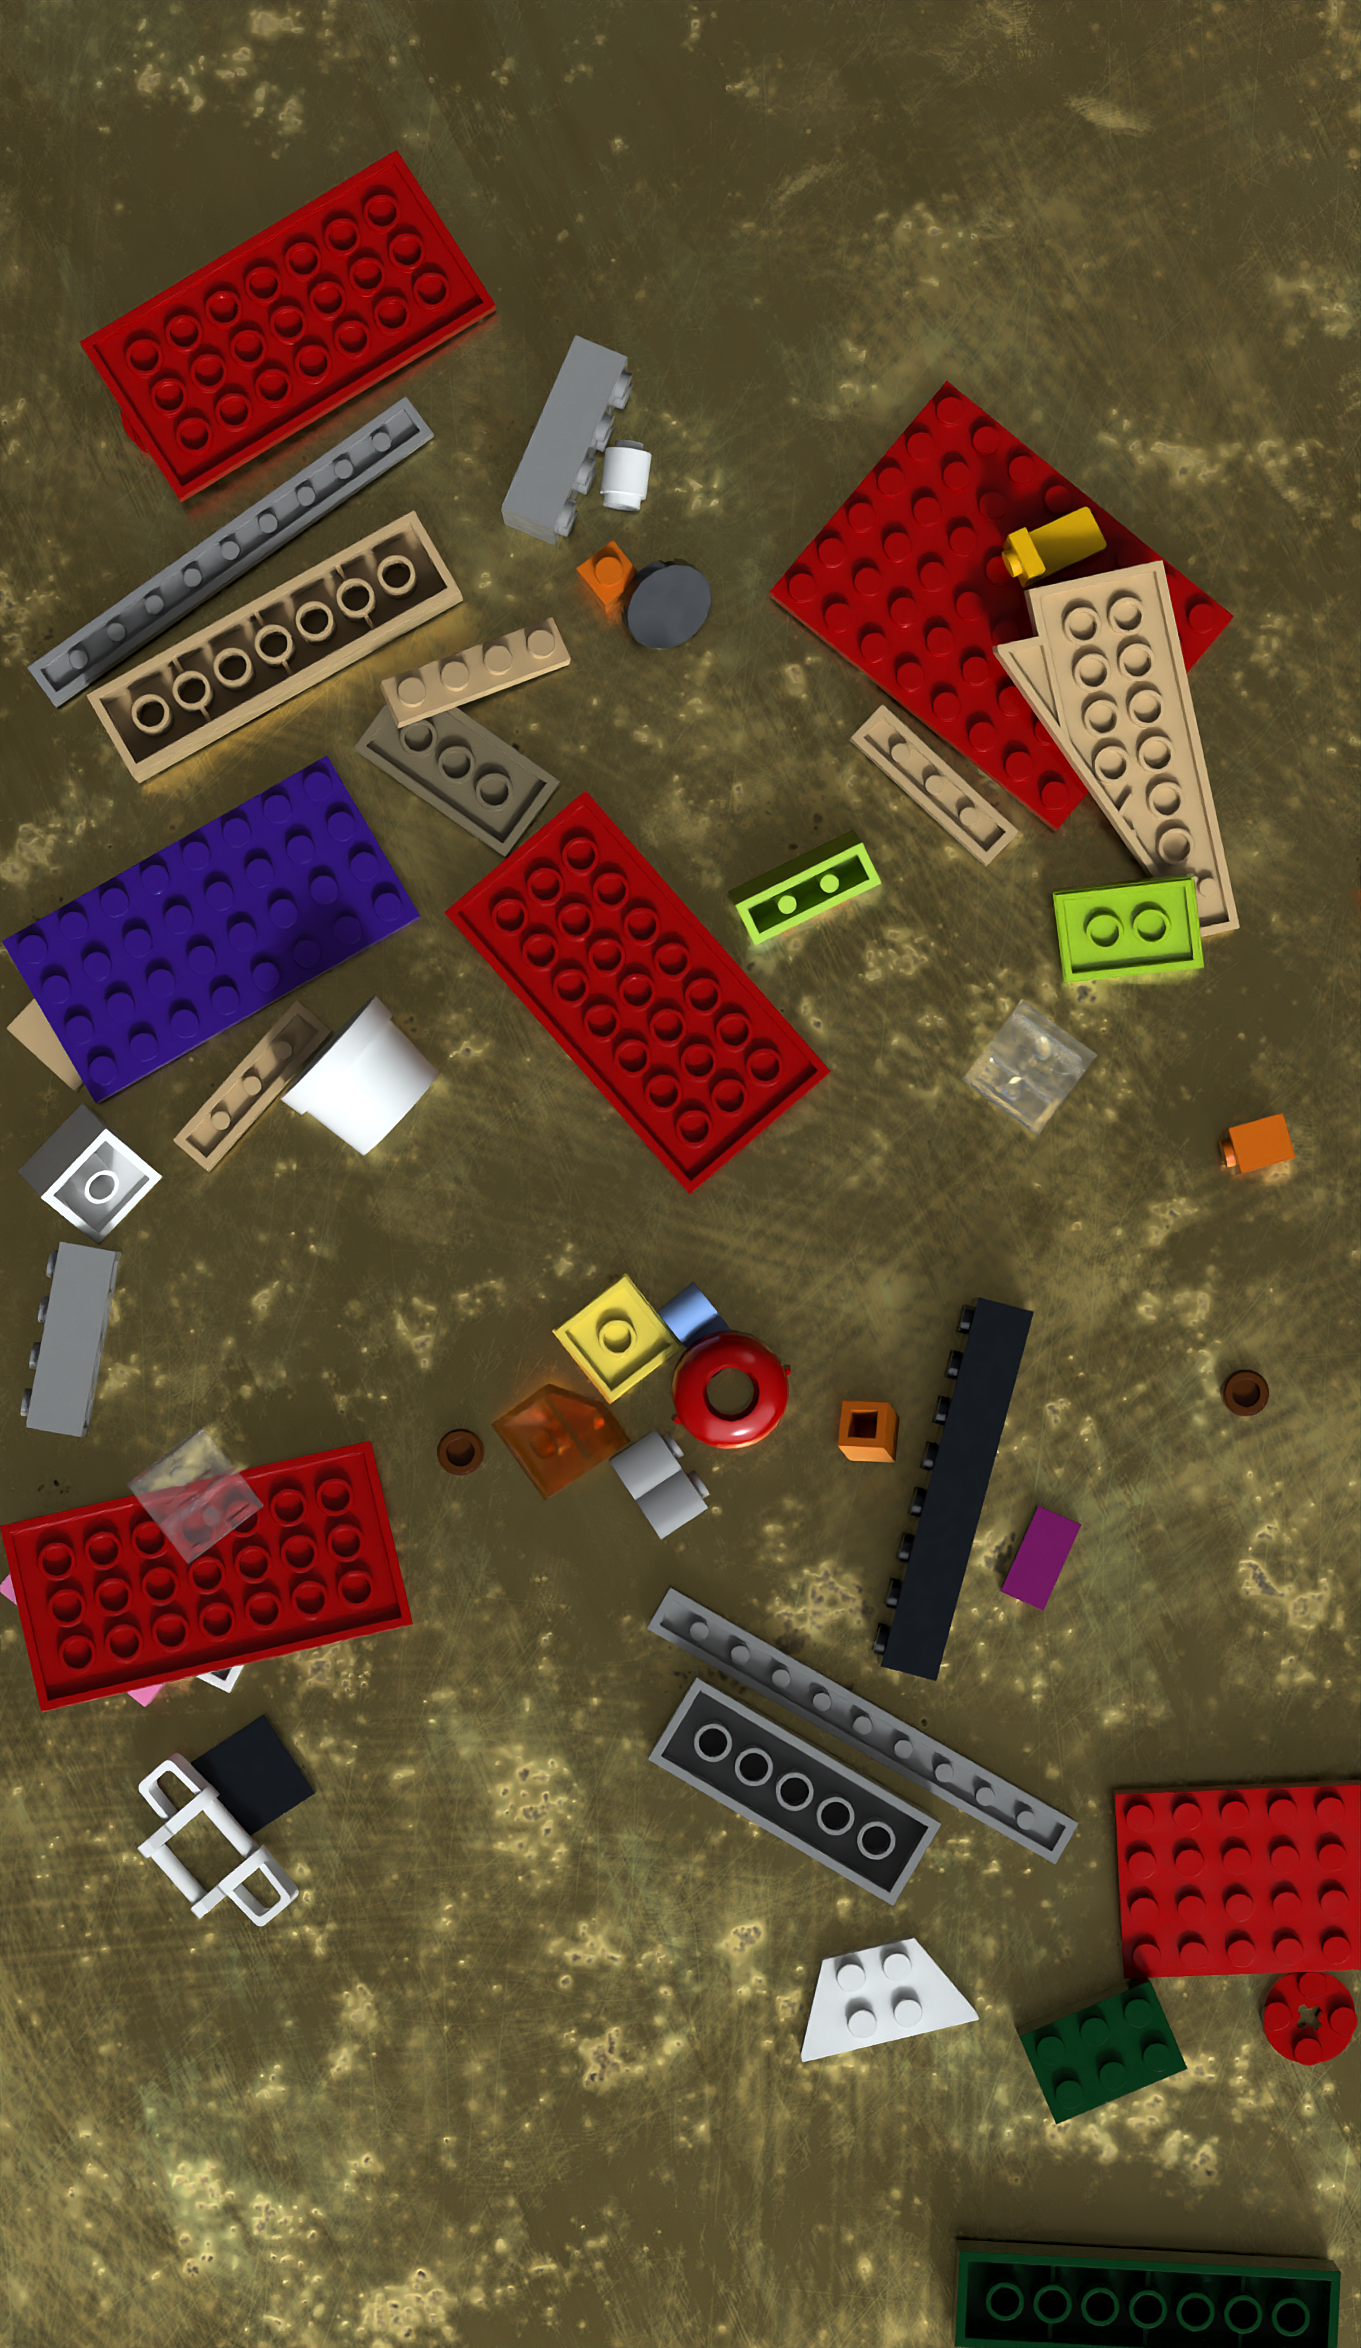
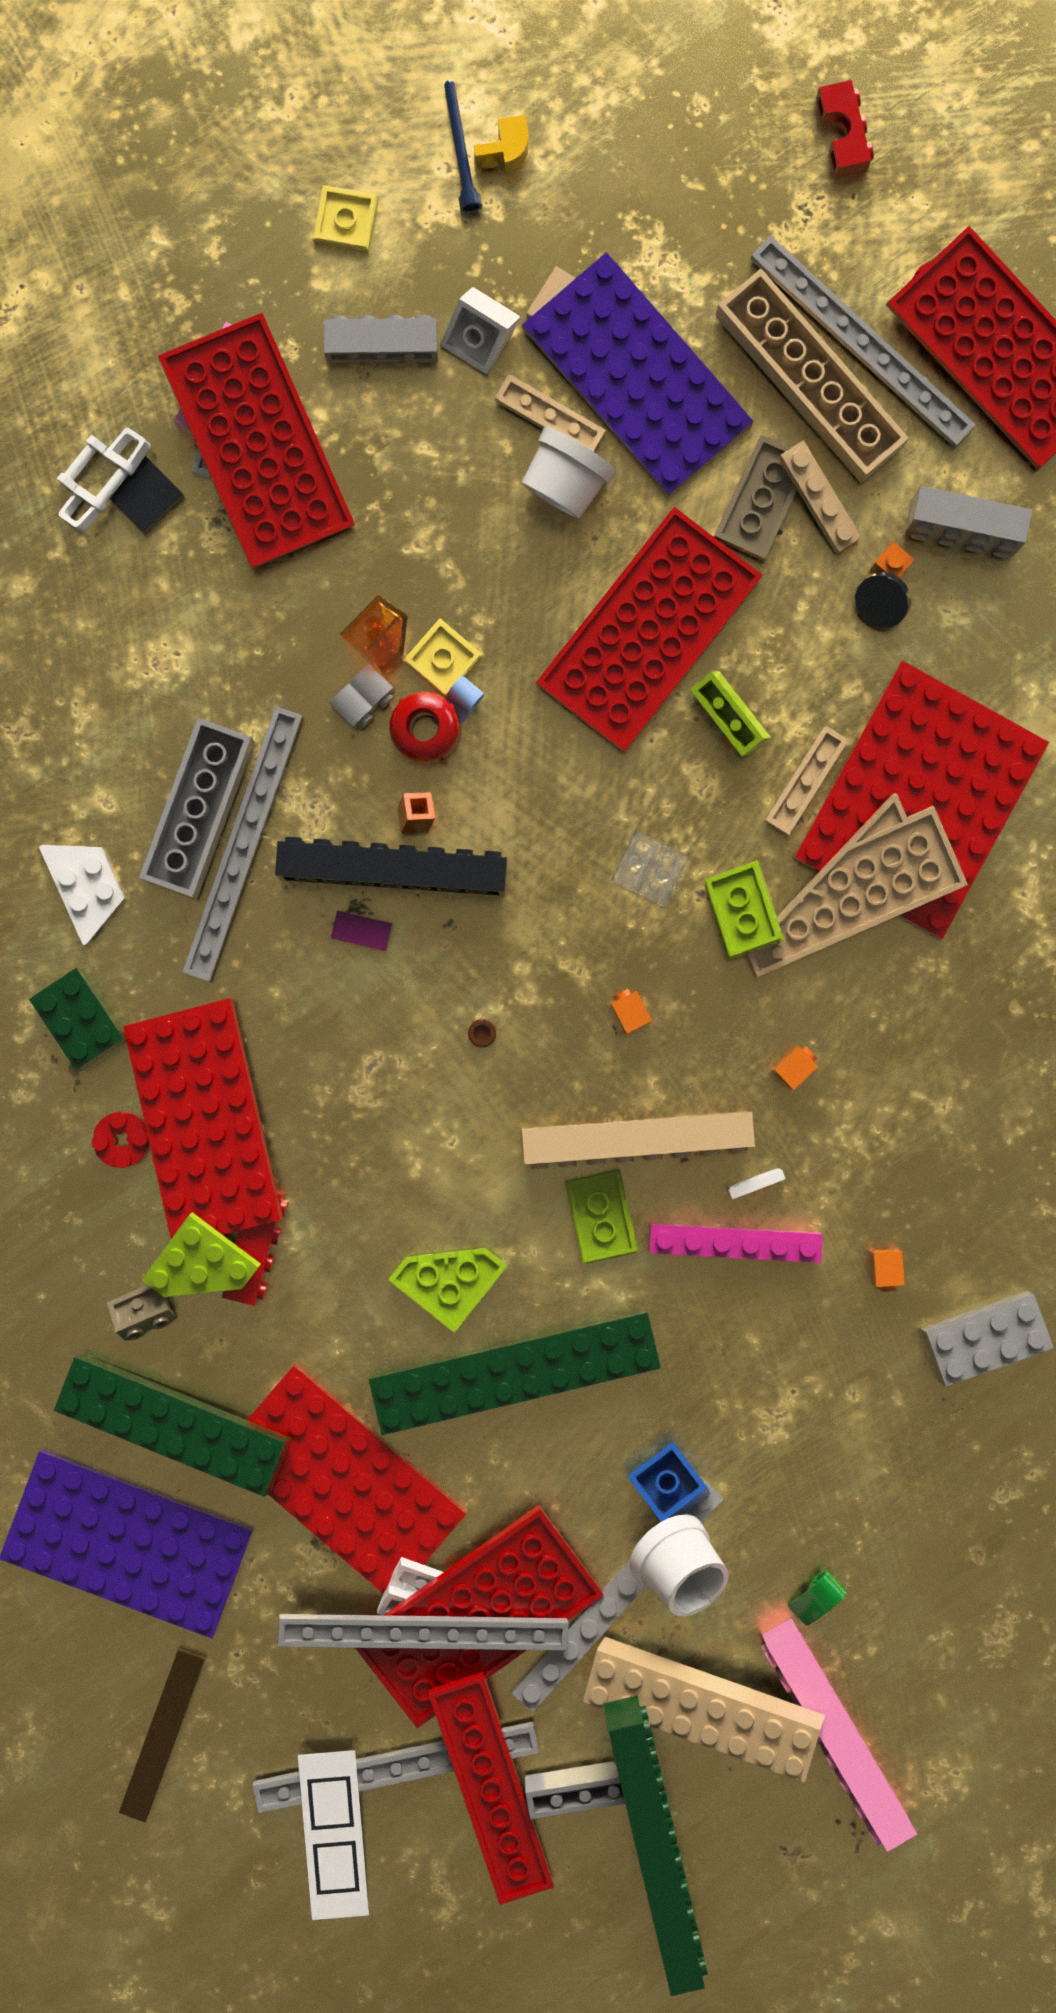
camera: 75 degrees right, 0 degrees up
clear slope [126,1427,264,1564] -> none
reddish brown tile [437,1428,485,1476] -> none
white brick [600,440,652,511] -> none
yellow bracket [1001,507,1107,588] -> none

